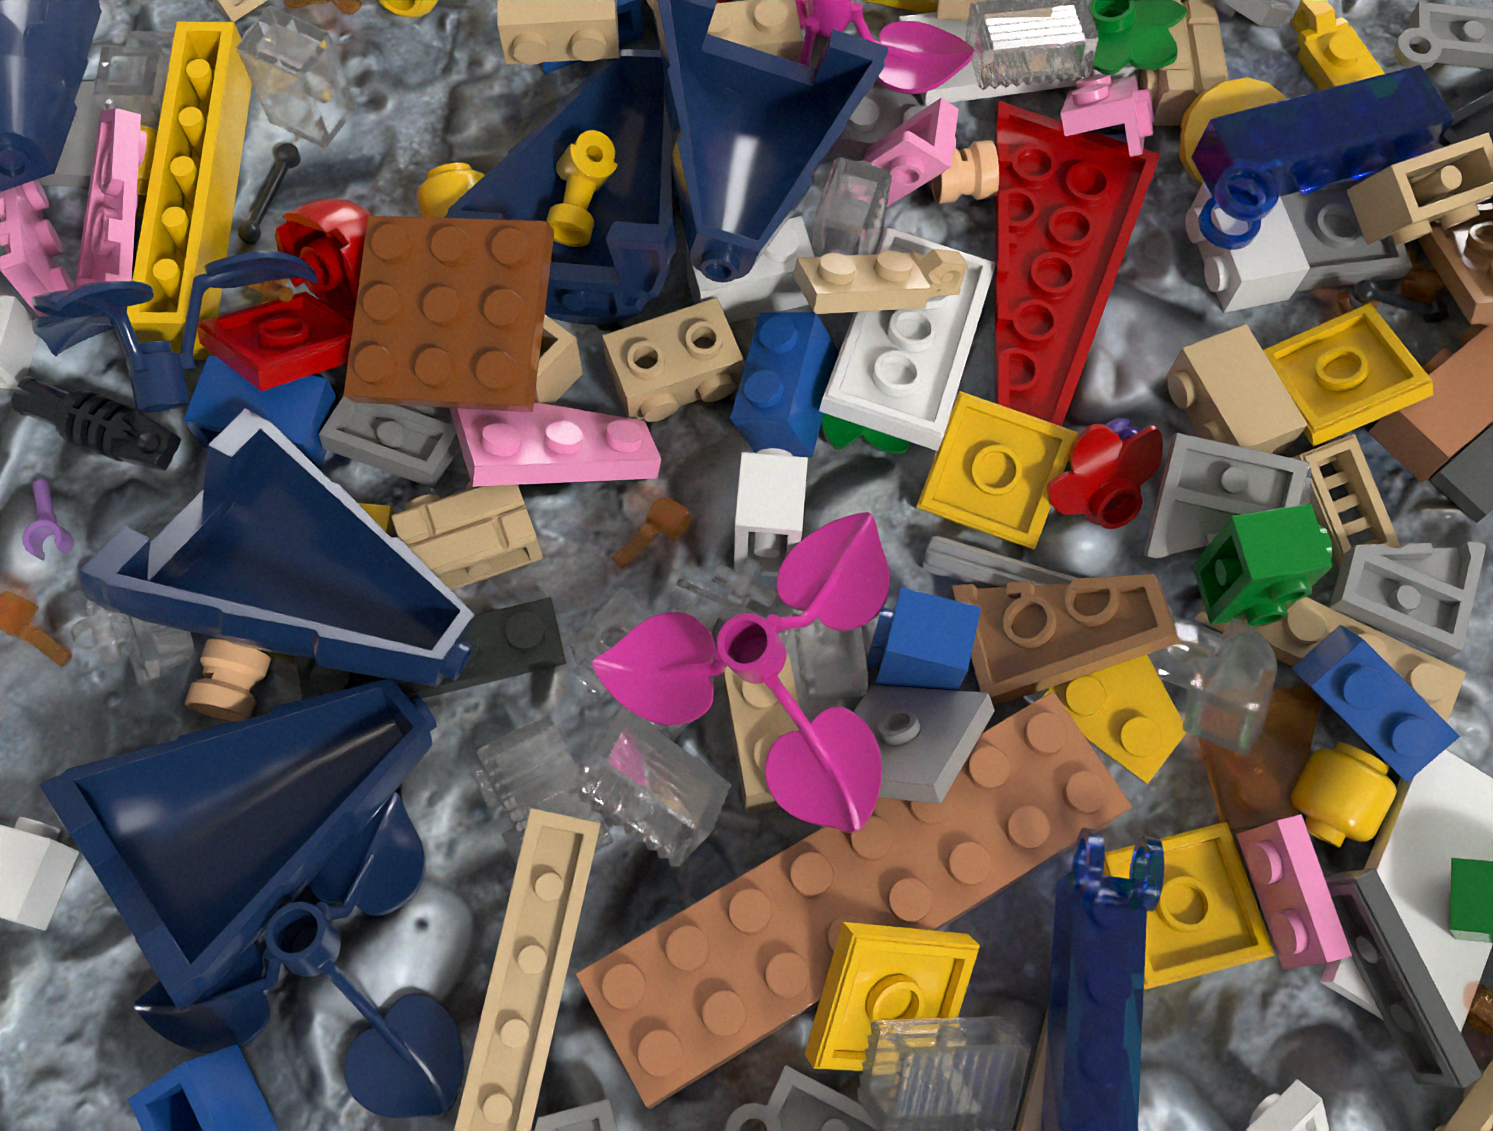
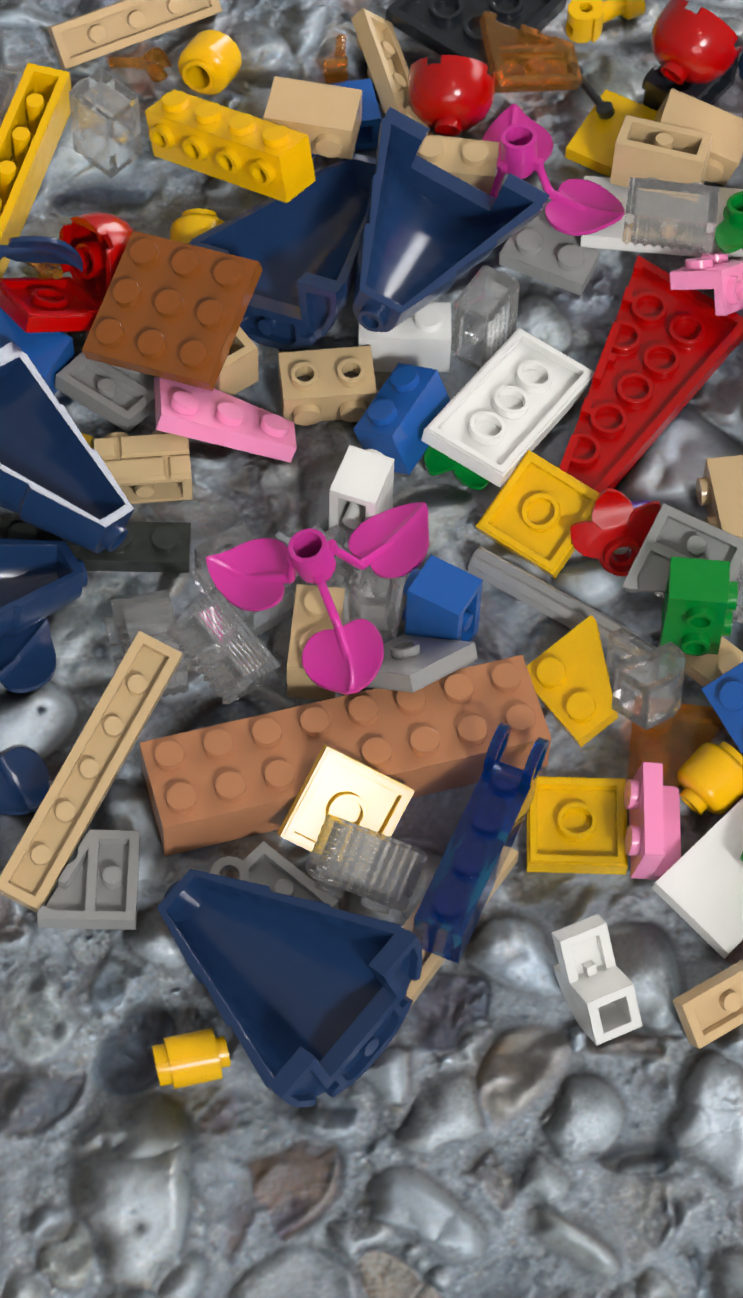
camera: 15 degrees right, 10 degrees down
black hinge [237,143,301,244] -> none
yellow leg [546,130,618,247] -> none
clear orange hand [611,497,692,570] -> none
tan hinge [793,249,968,314] -> none
bright pink bracket [832,98,959,215] -> none
light nougat wheel [931,140,999,204] -> none
medium nougat wing [952,574,1181,707] -> none
dark grey tile [1325,868,1483,1088] -> none
none -> yellow brick [145,89,316,203]

